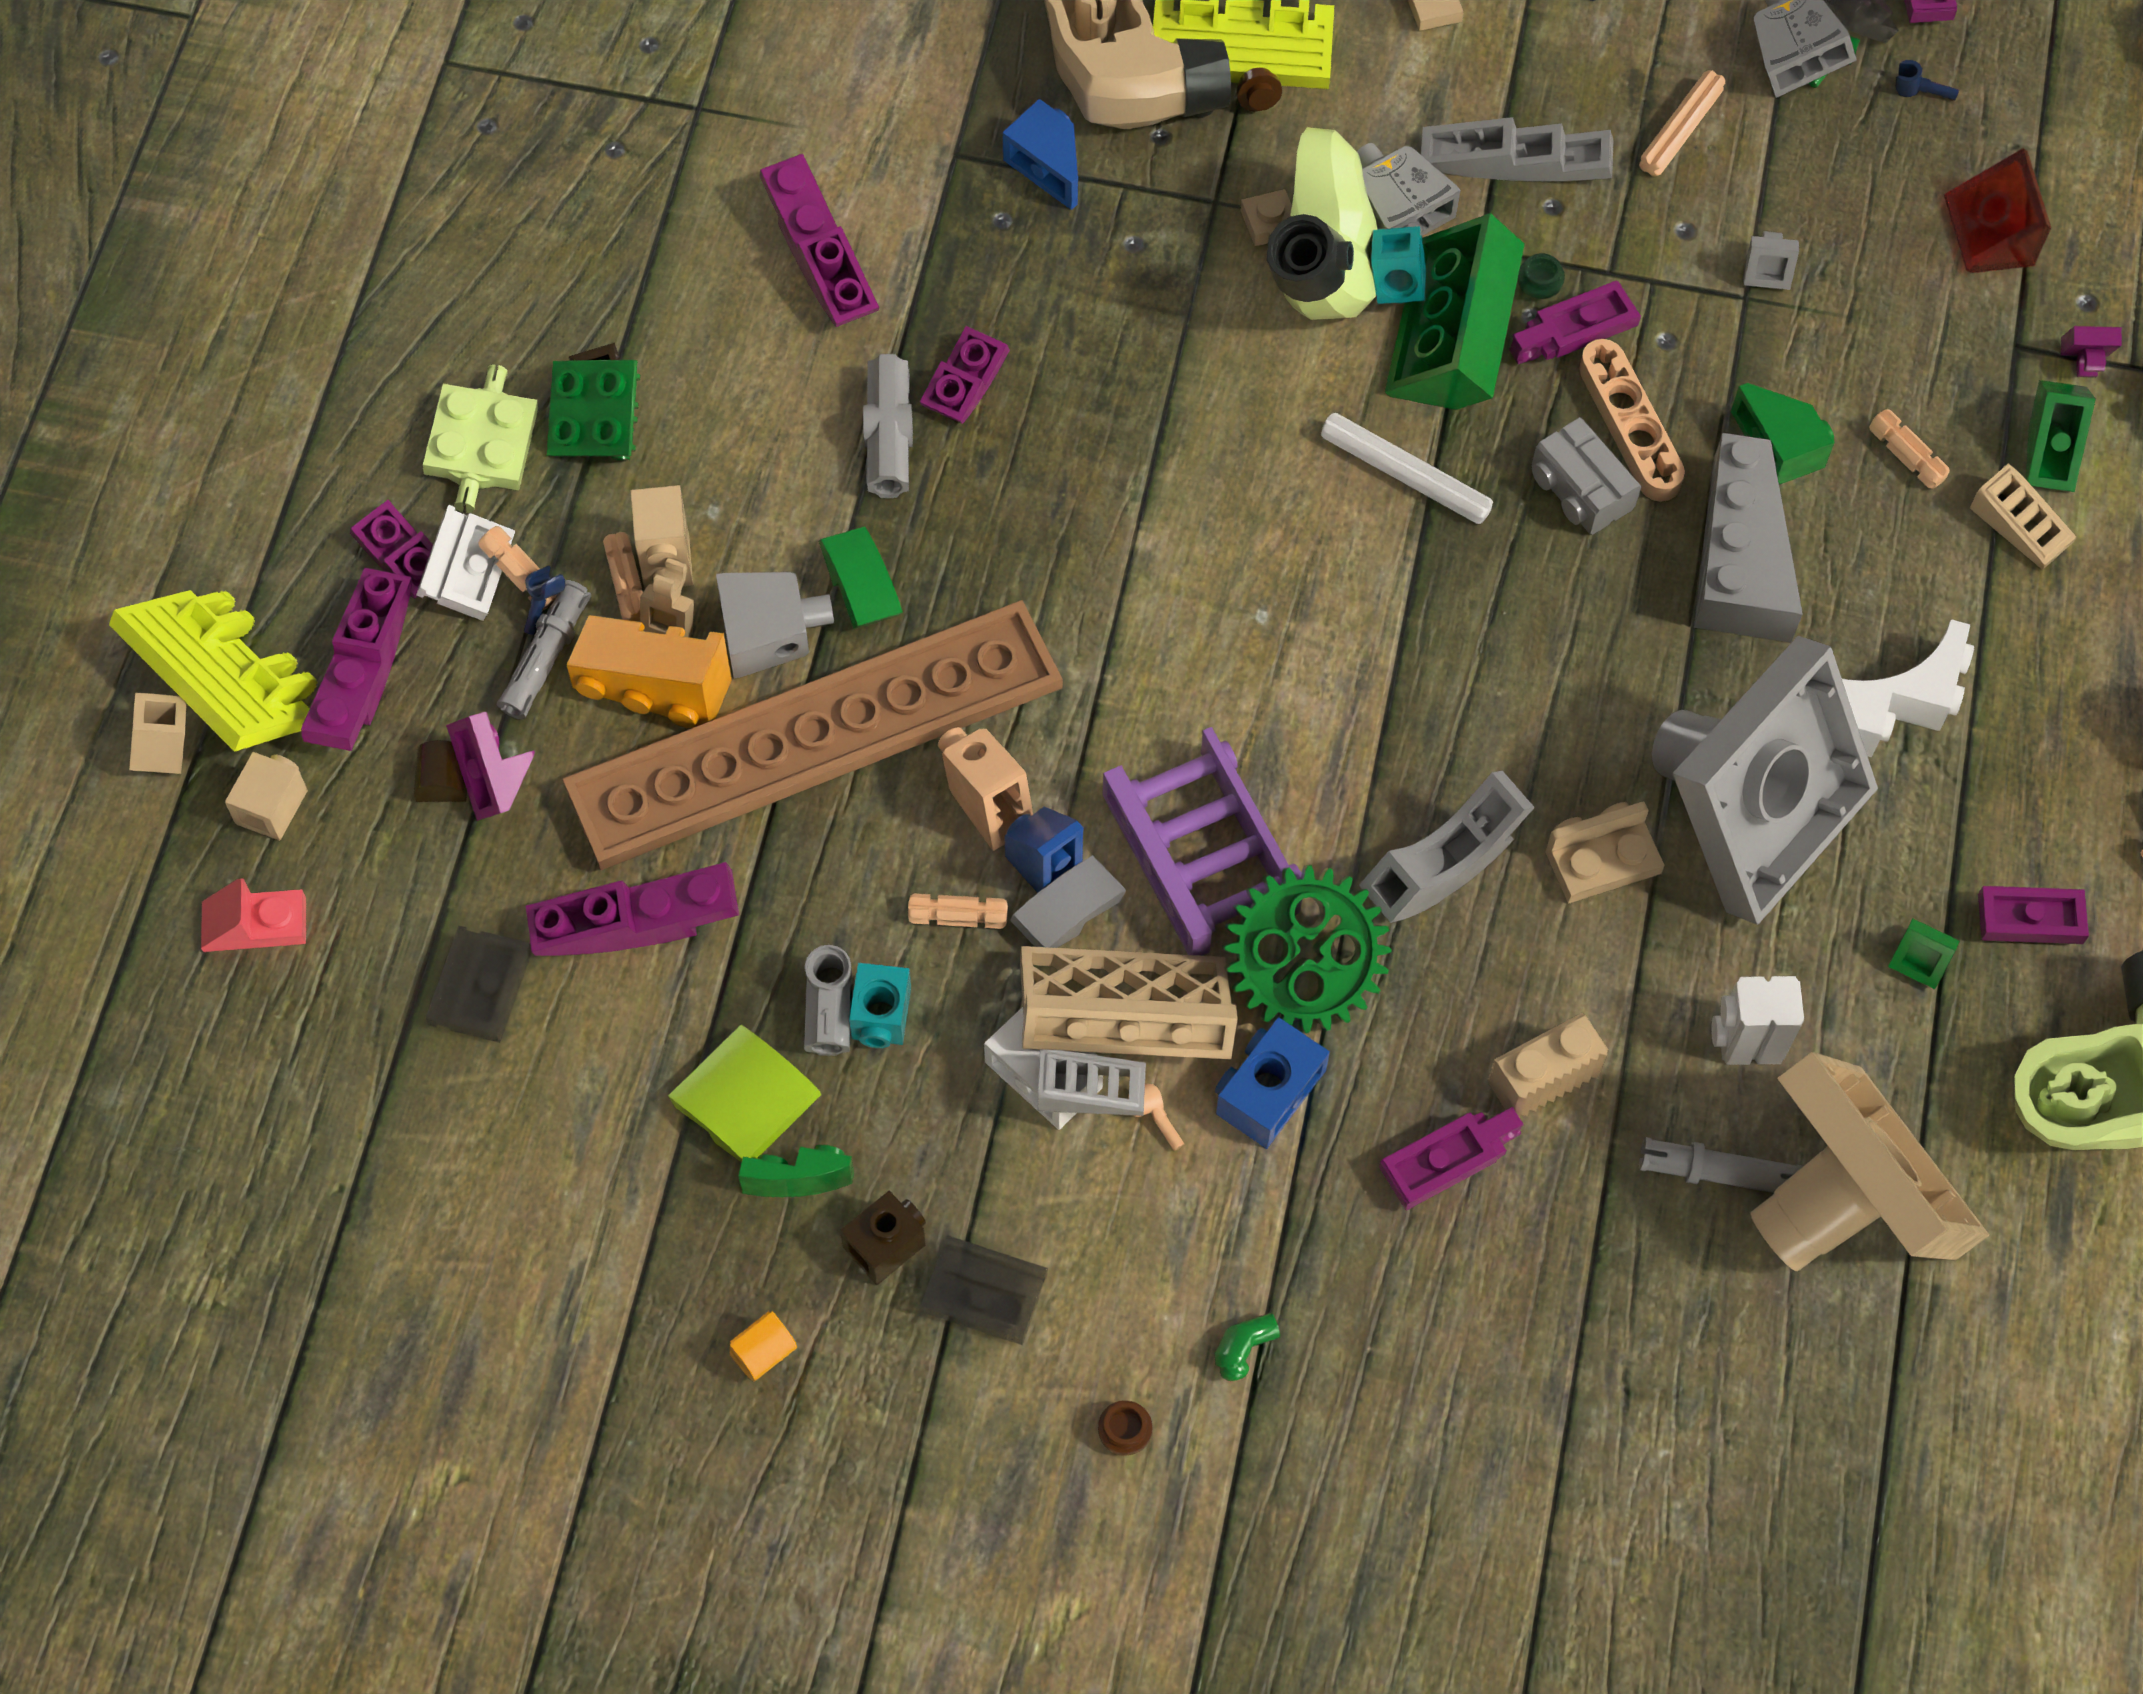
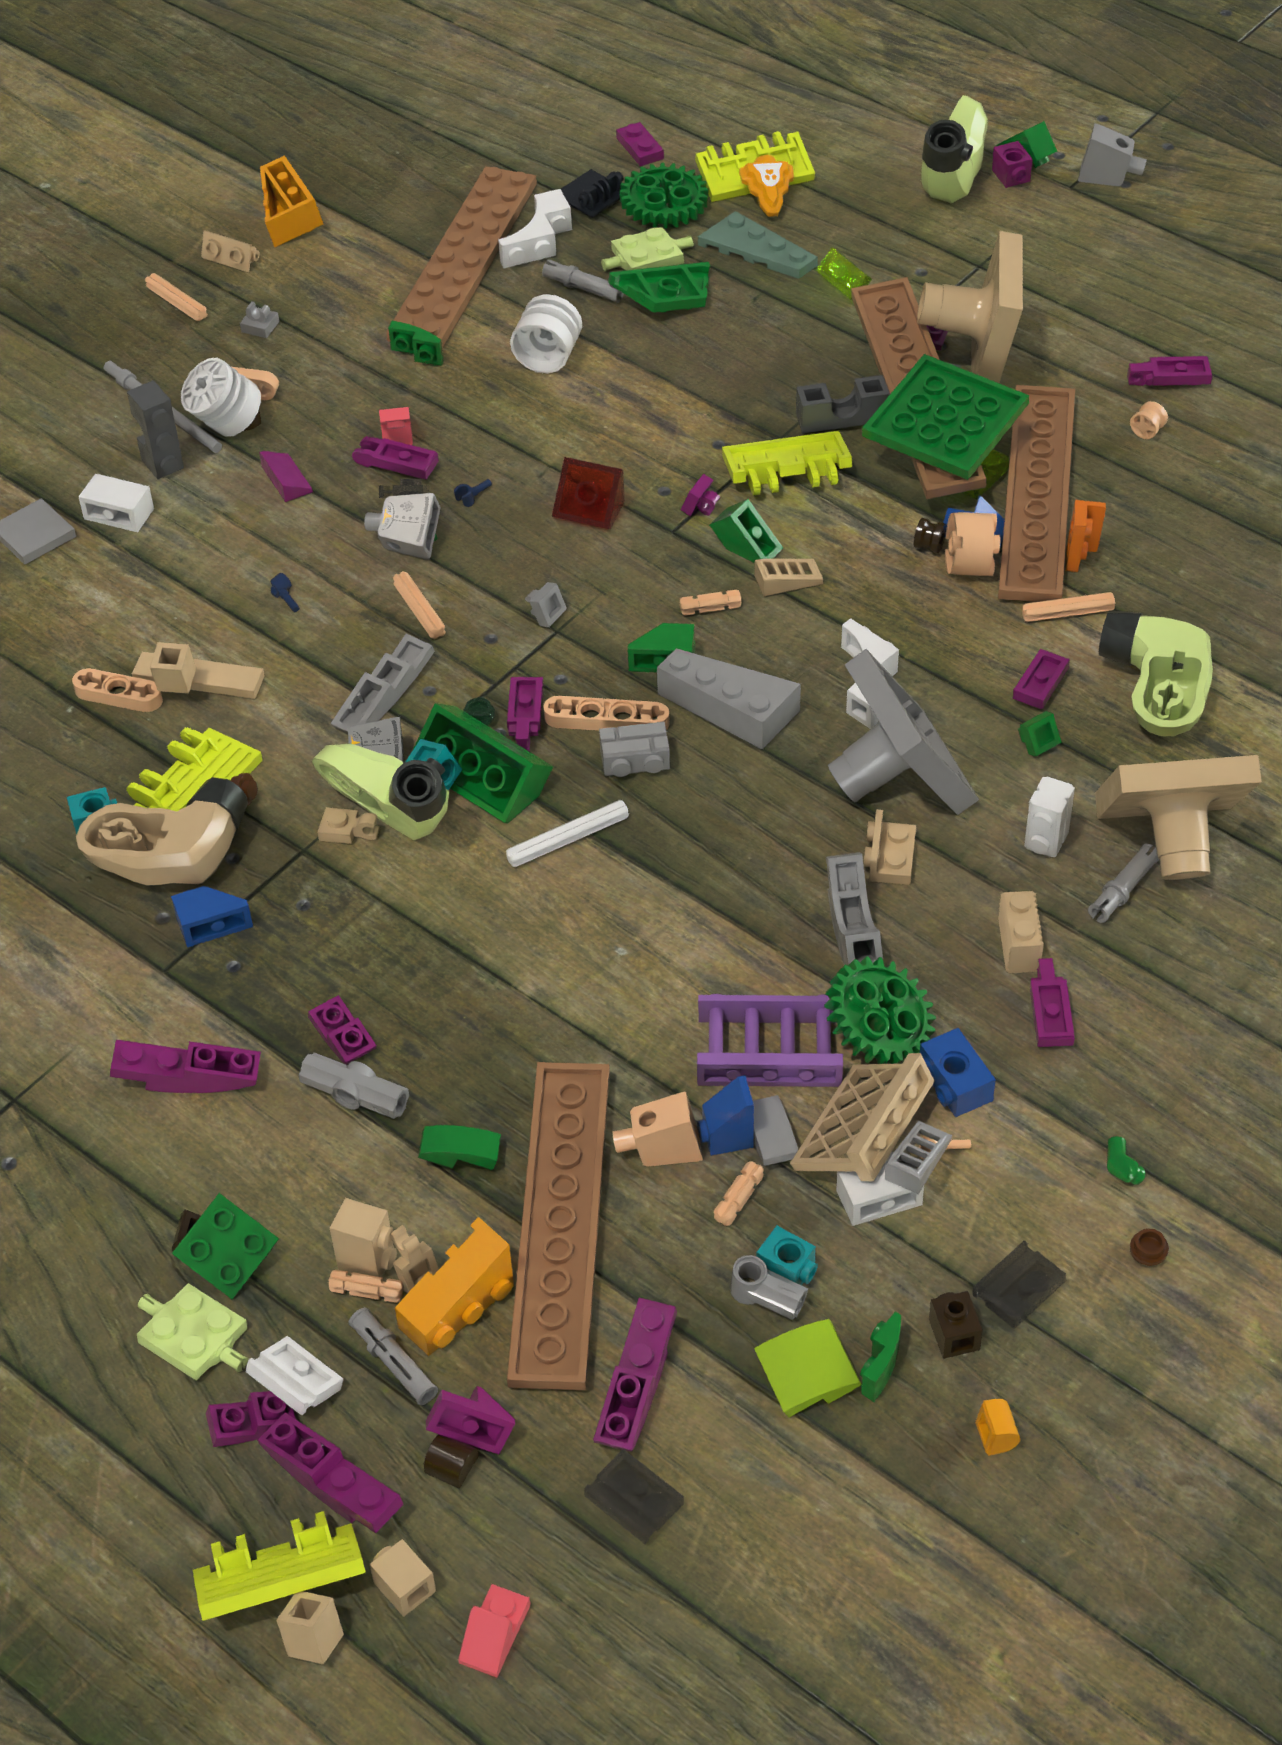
camera: 60 degrees left, 15 degrees down
light nougat axle [478,526,557,611] -> none
dark blue hand [524,565,565,635] -> none
light grey torso [716,572,834,678] -> none

